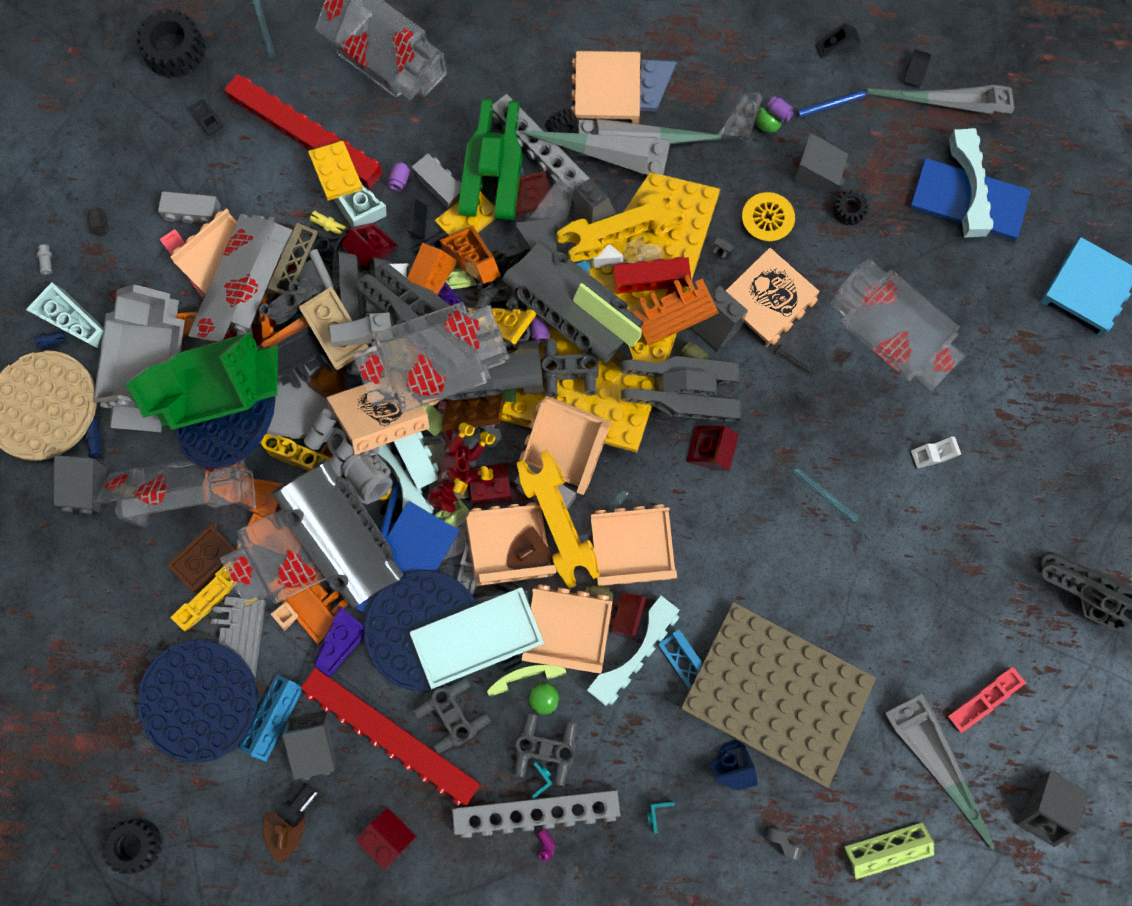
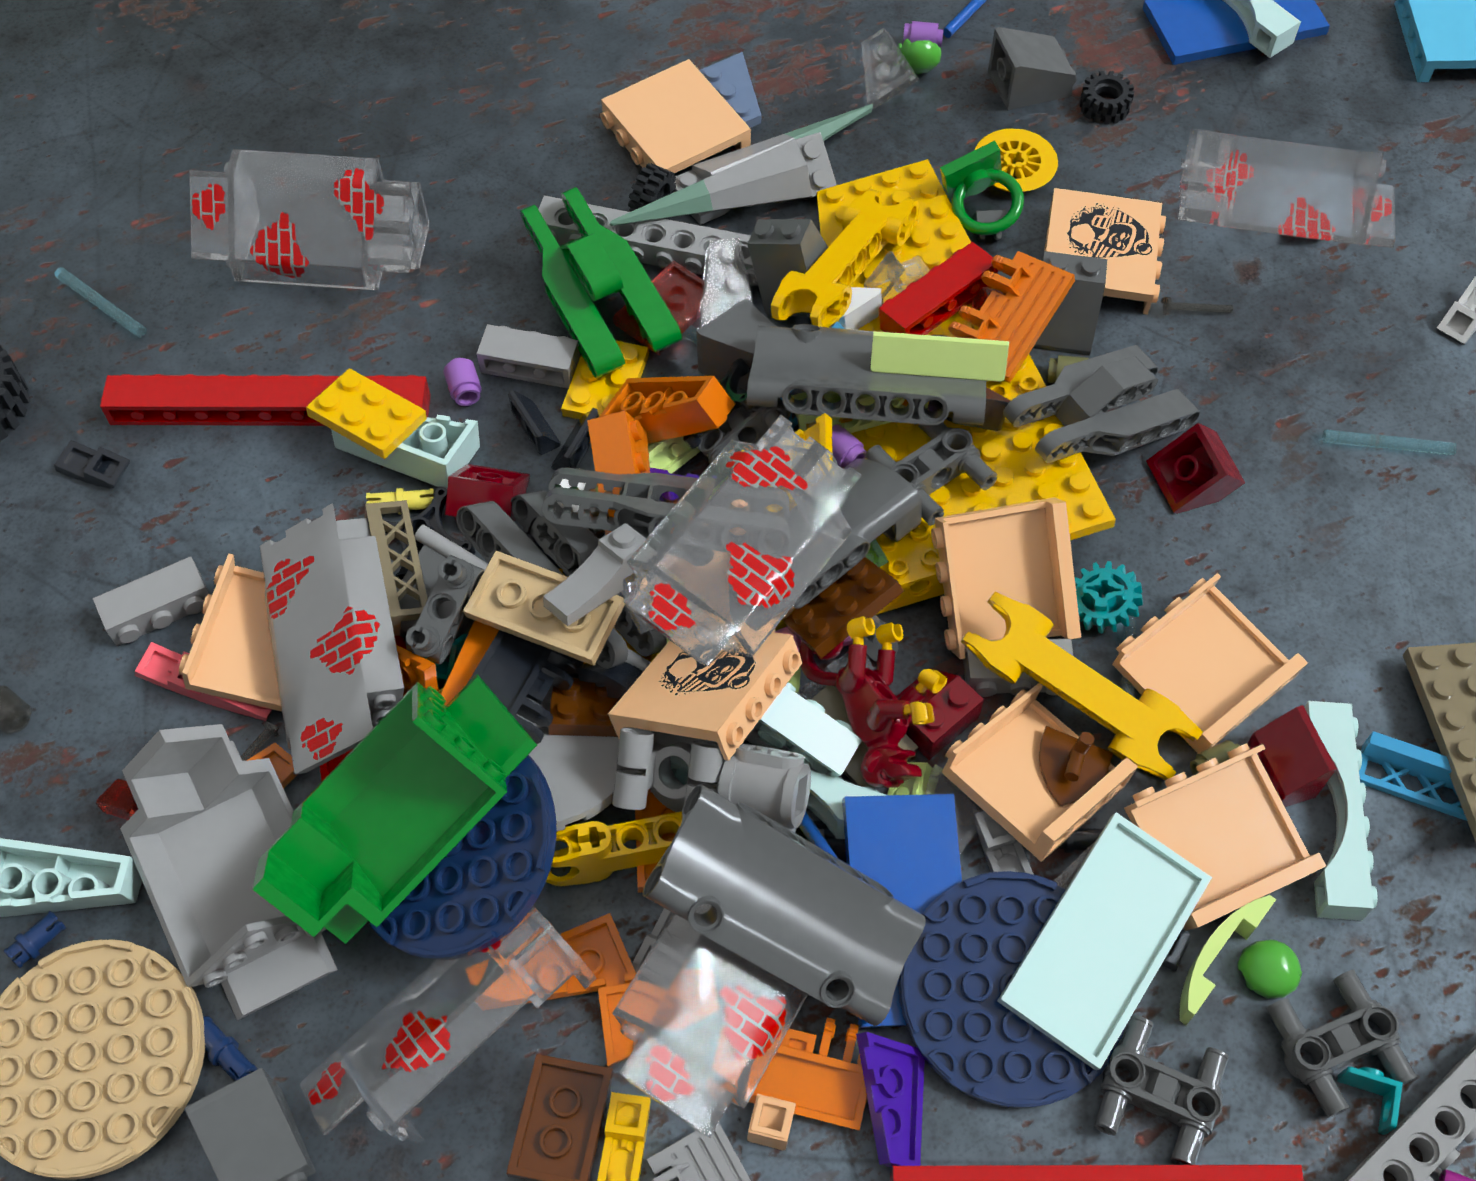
camera: 35 degrees left, 15 degrees down
none -> green tile [940,140,1024,235]
none -> teal gear [1074,561,1143,634]

